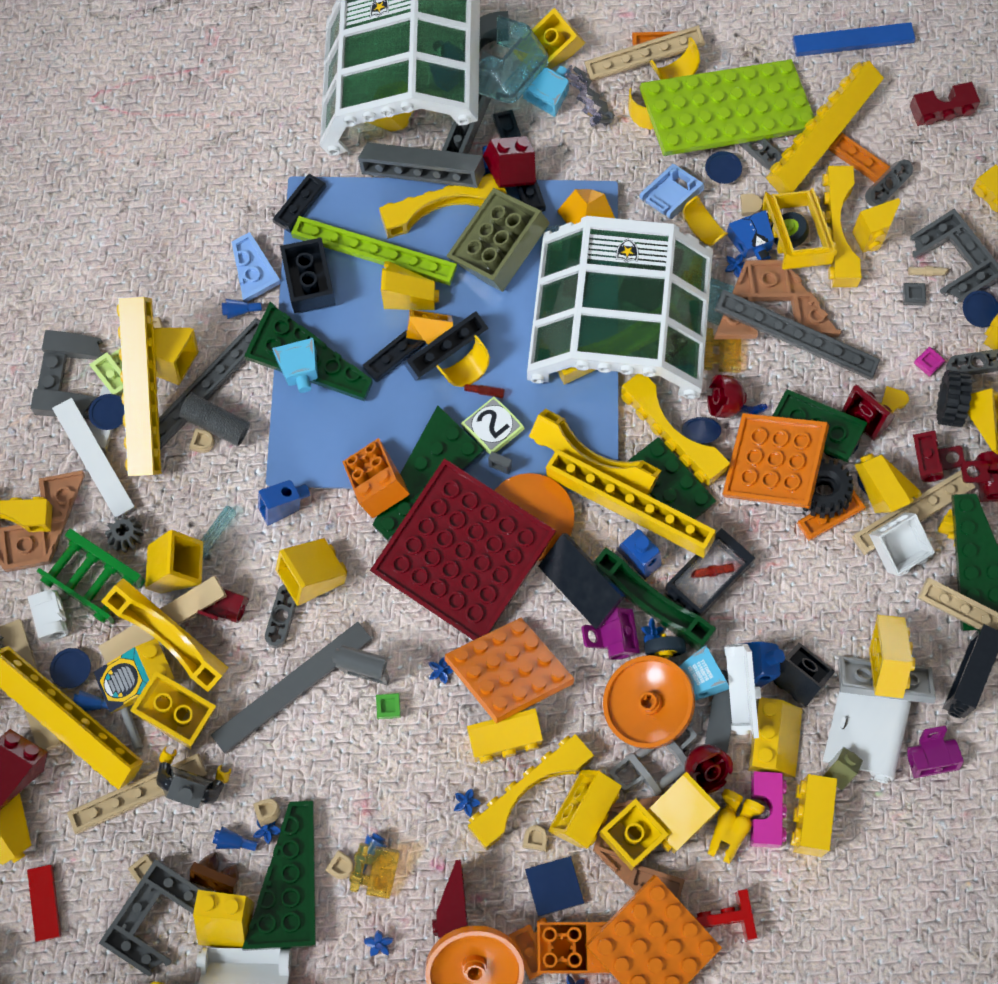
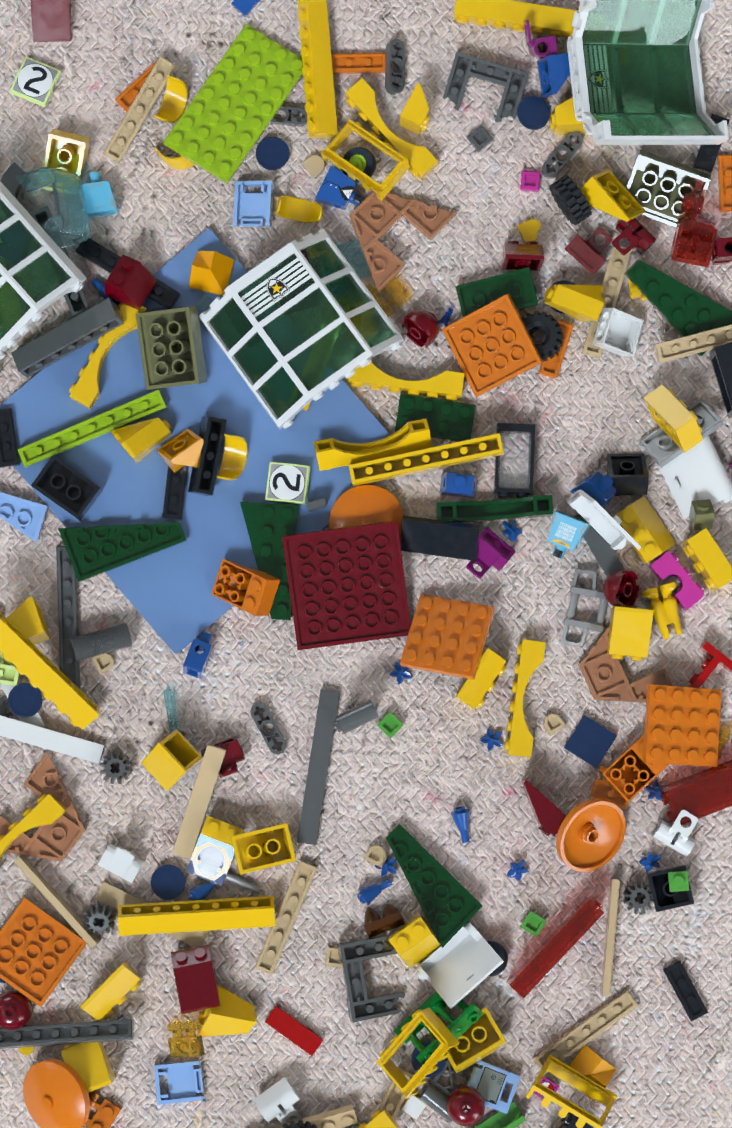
camera: 45 degrees left, 15 degrees up
green fence [37,528,146,625] -> none
yellow arch [101,578,229,692] -> none
torso [156,746,231,808] -> none
blue cone [222,298,262,319] -> none
medium azure torso [272,338,318,393] -> none
yellow slope [275,538,347,606] -> none
tan tile [325,850,354,880] -> none
clear yellow plate [349,843,400,899] -> none
clear red pin [464,384,505,398] -> none
yellow slope [548,770,622,849] -> none
piece [564,65,615,127] -> none
yellow slope [599,798,669,871] -> none
orange dish [603,655,695,749] -> none
black wheel [644,633,686,660] -> none
dark blue piece [682,417,721,444] -> none
clear red piece [691,563,735,578] -> none
dark grey tile [714,289,880,380] -> none
blue plant [725,254,745,278] -> none
tan piece [908,266,949,277] -> none

